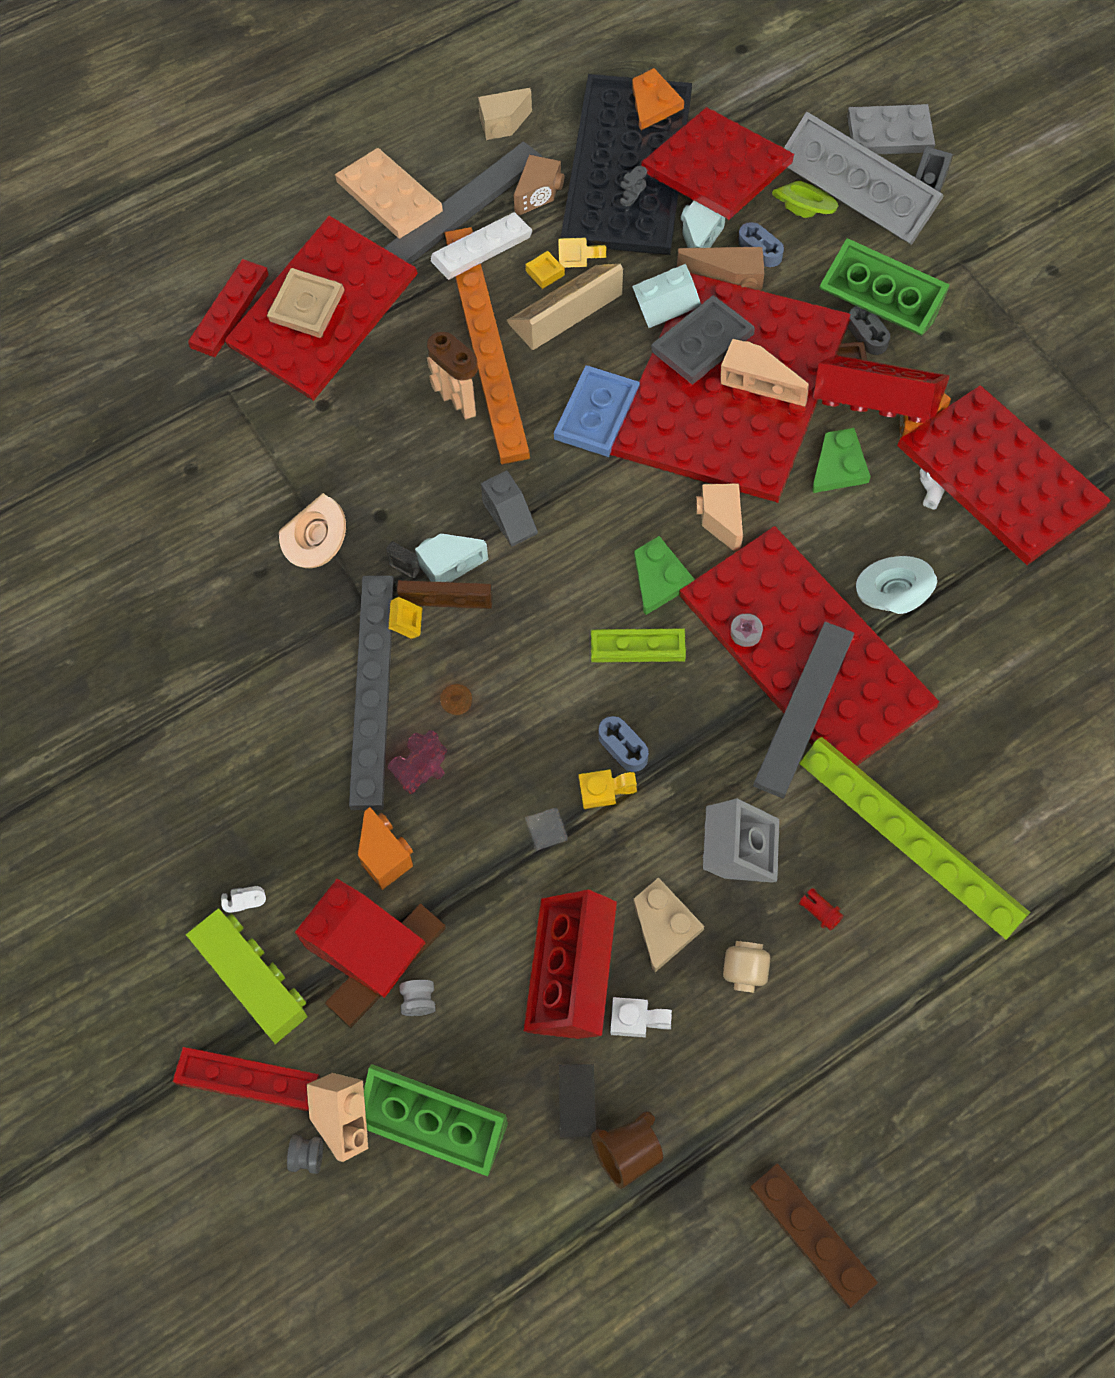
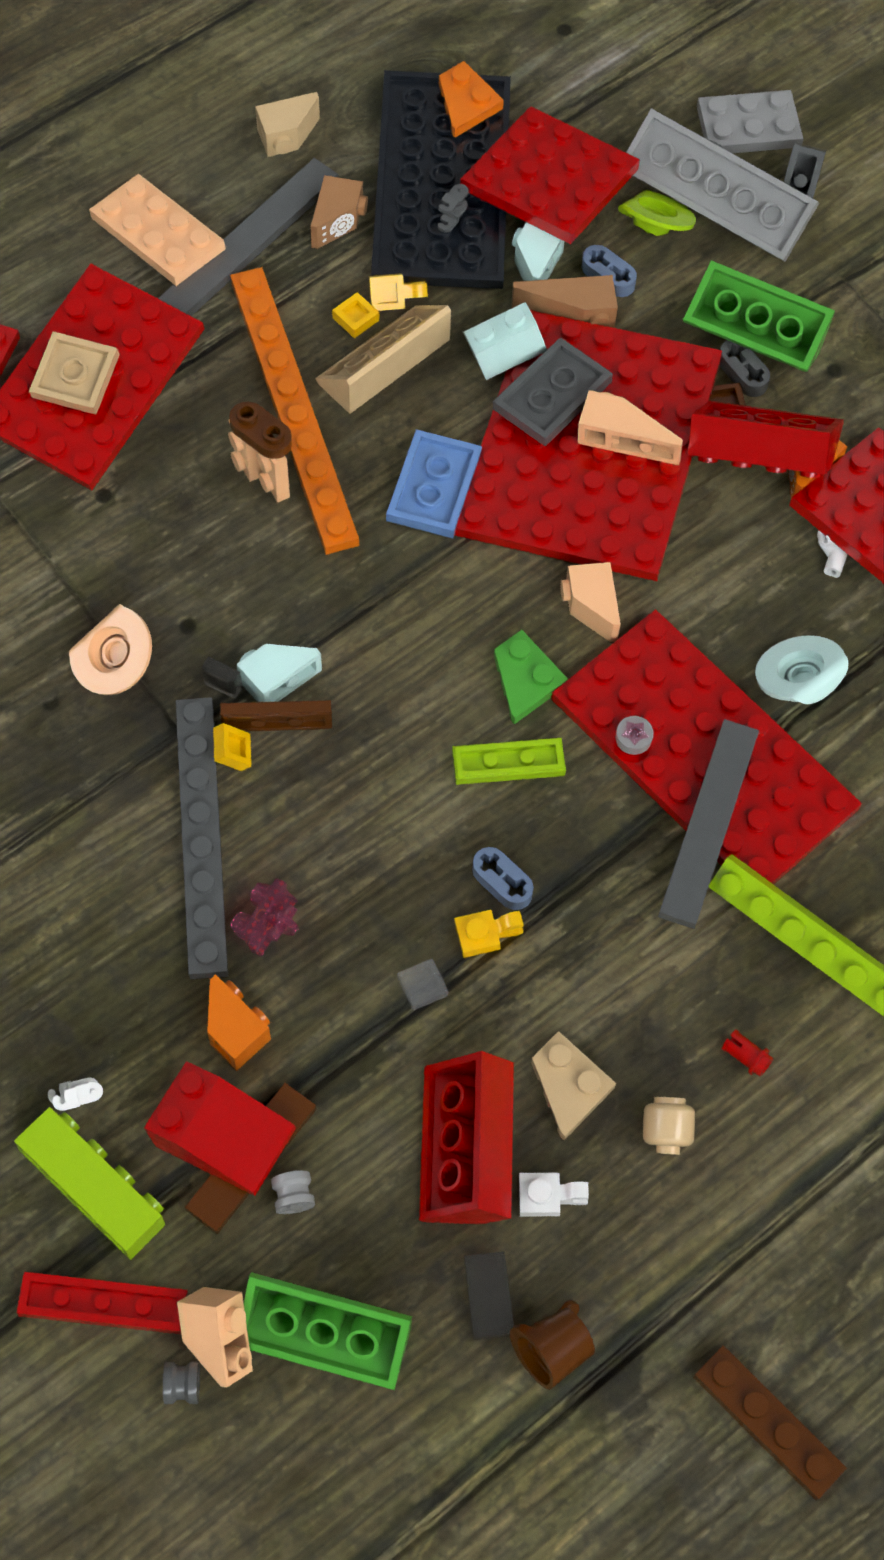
camera: 10 degrees left, 0 degrees up
white plate [430,212,532,280] -> none
clear orange plate [440,684,472,715] -> none
dark grey slope [481,471,538,547] -> none
light grey slope [703,798,779,882] -> none
bright green wing [812,428,871,493] -> none

